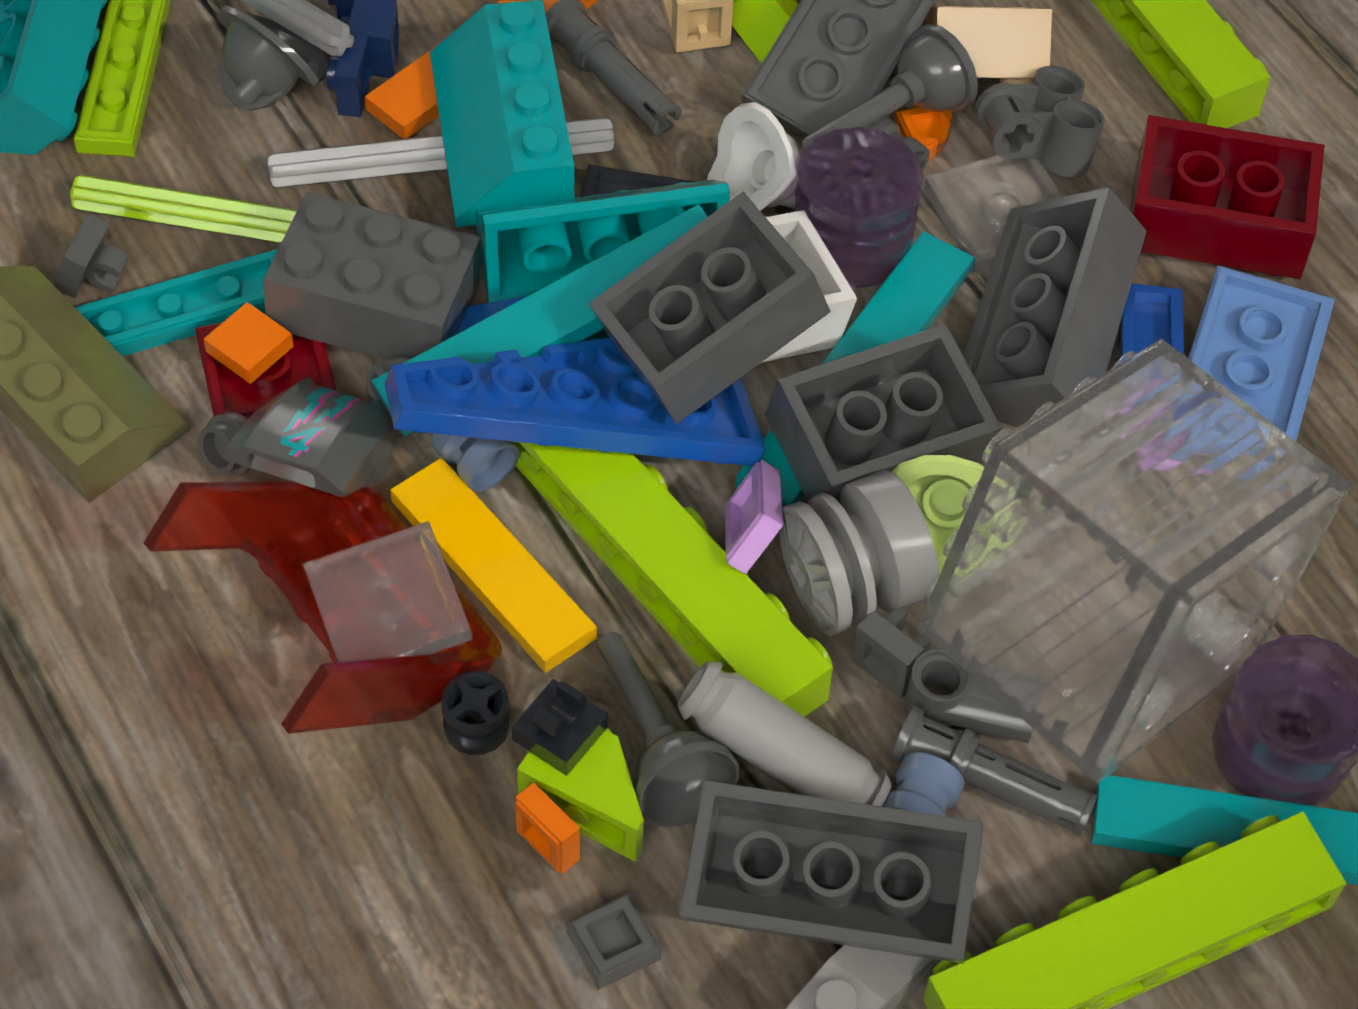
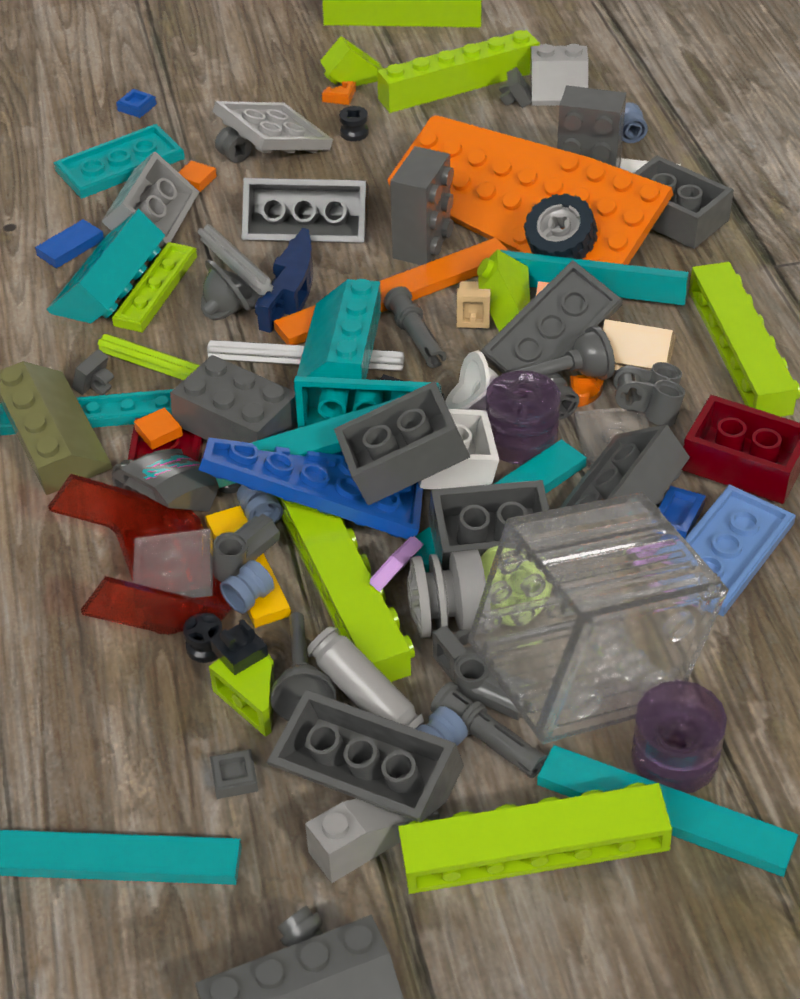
camera: 20 degrees right, 10 degrees down
orange tile [515,782,580,874] -> none
none -> dark grey piece [213,514,280,582]
none -> sand blue wheel [220,560,275,614]

